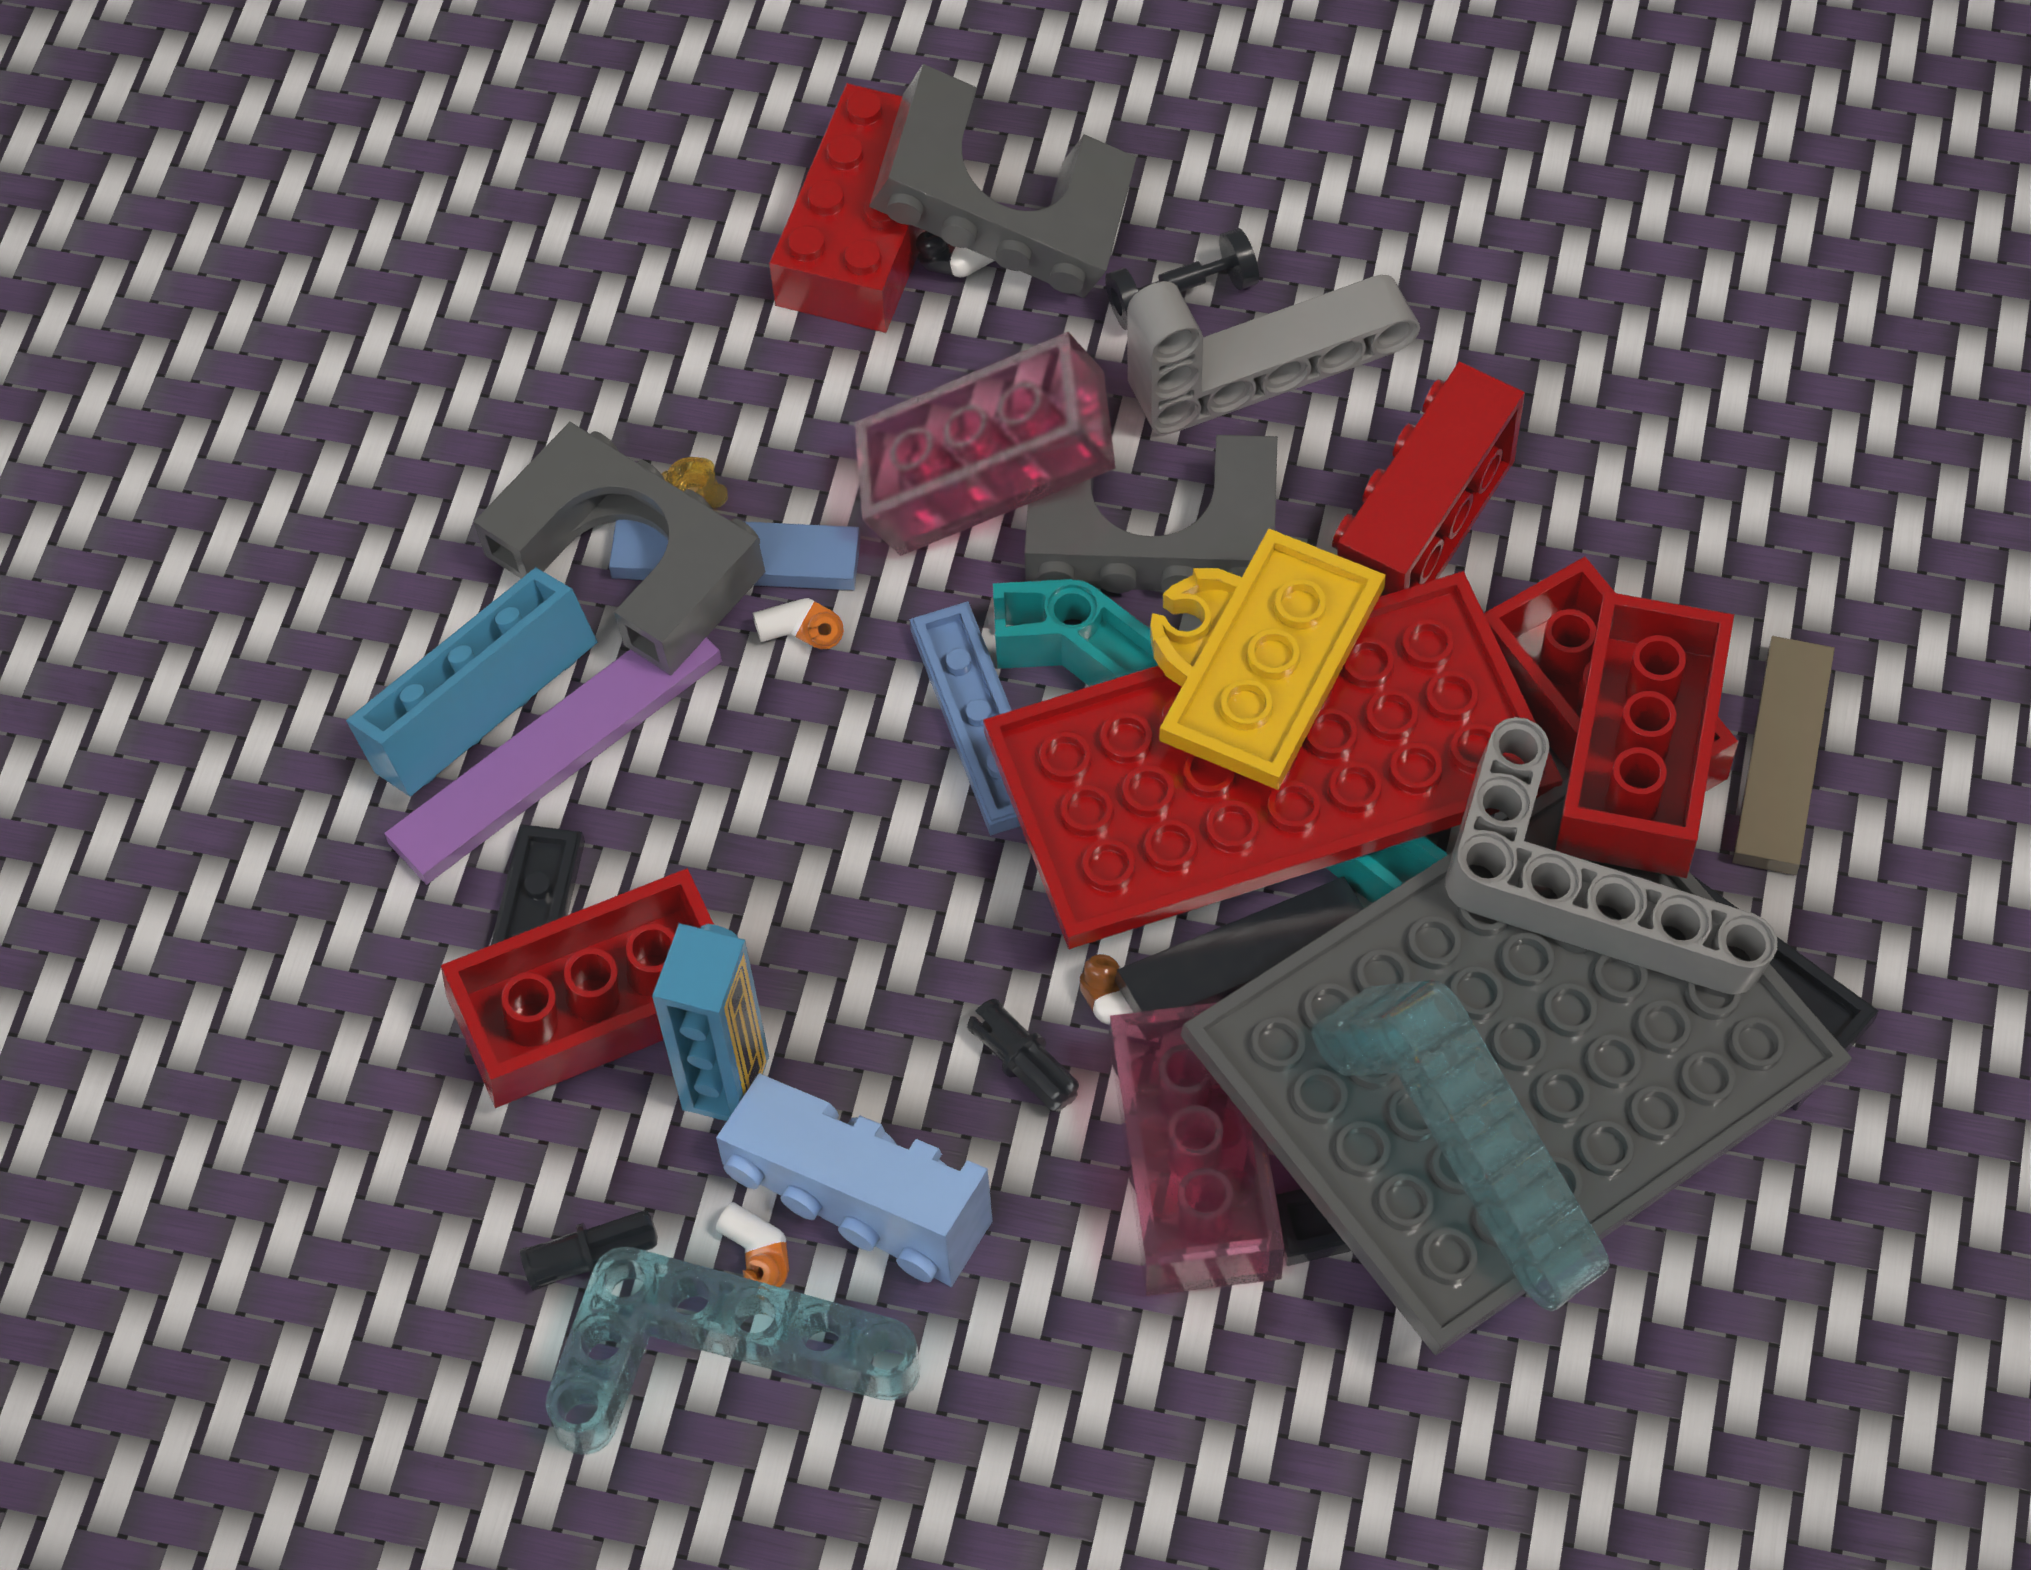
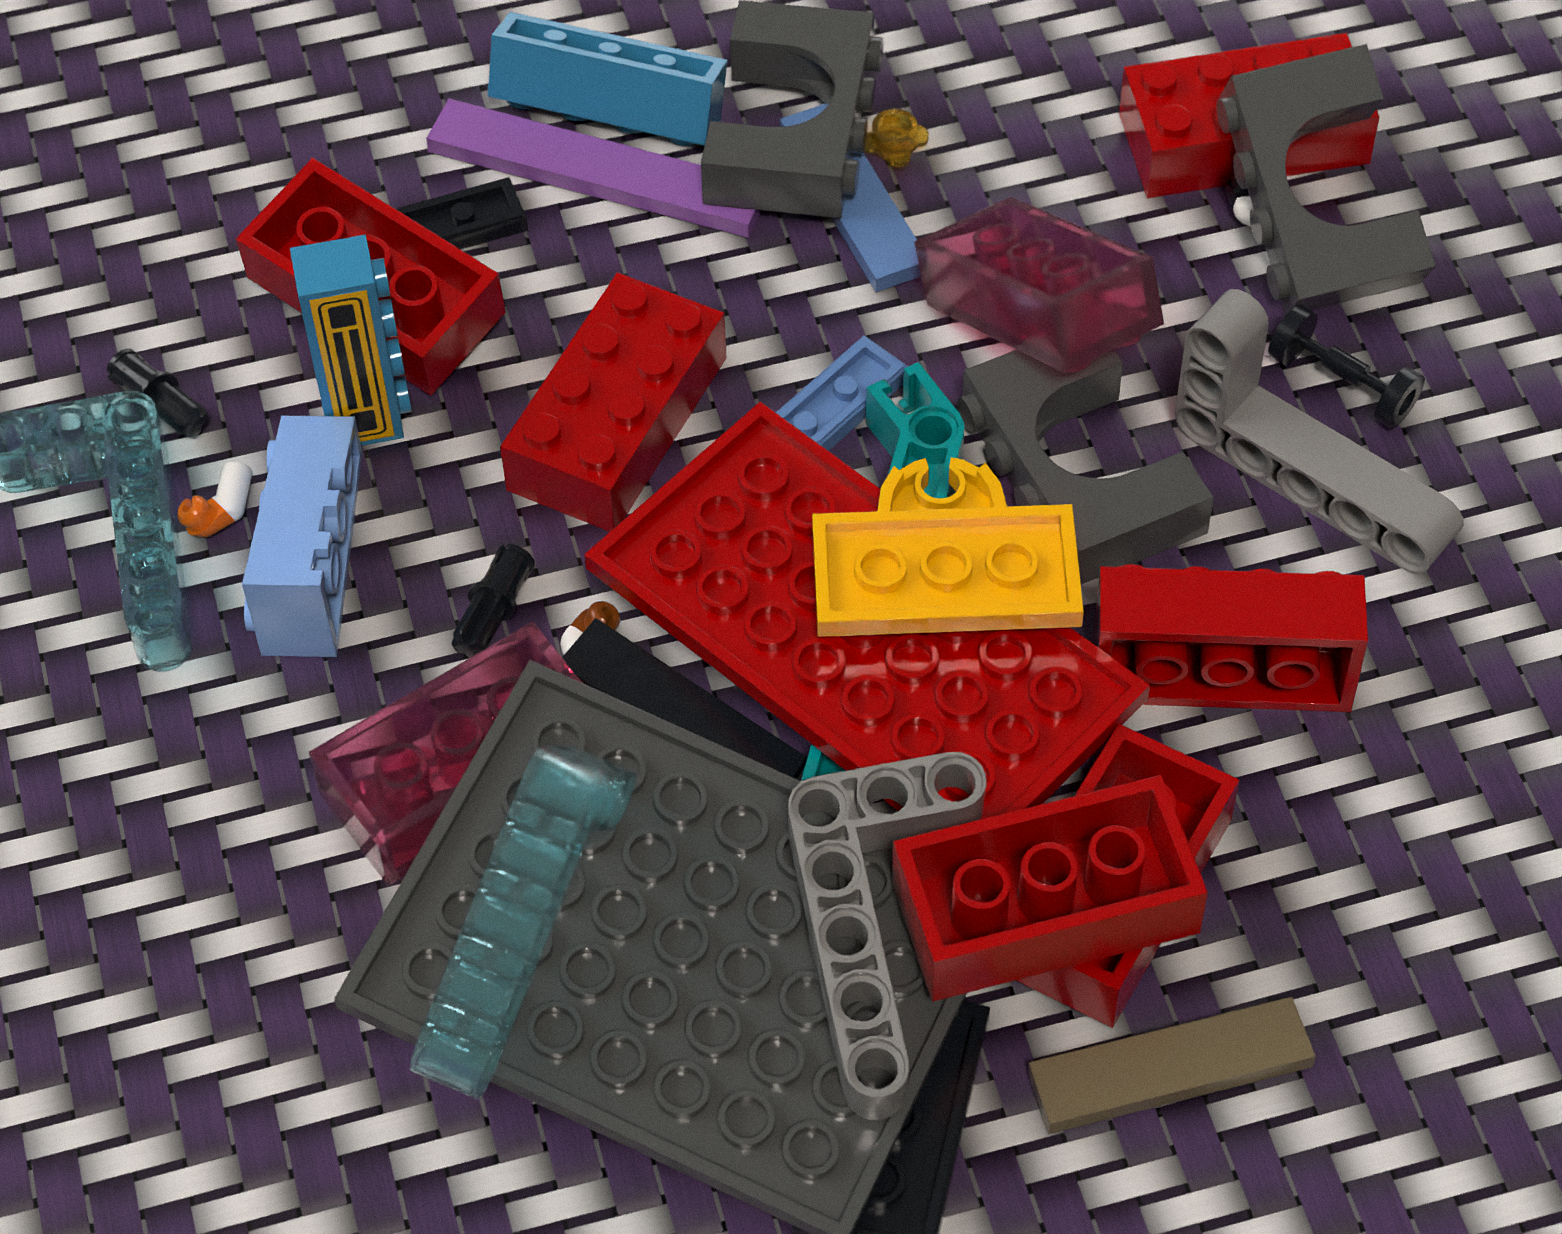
camera: 60 degrees right, 5 degrees down
arm [752,598,844,649] -> none
none -> red brick [500,272,727,532]

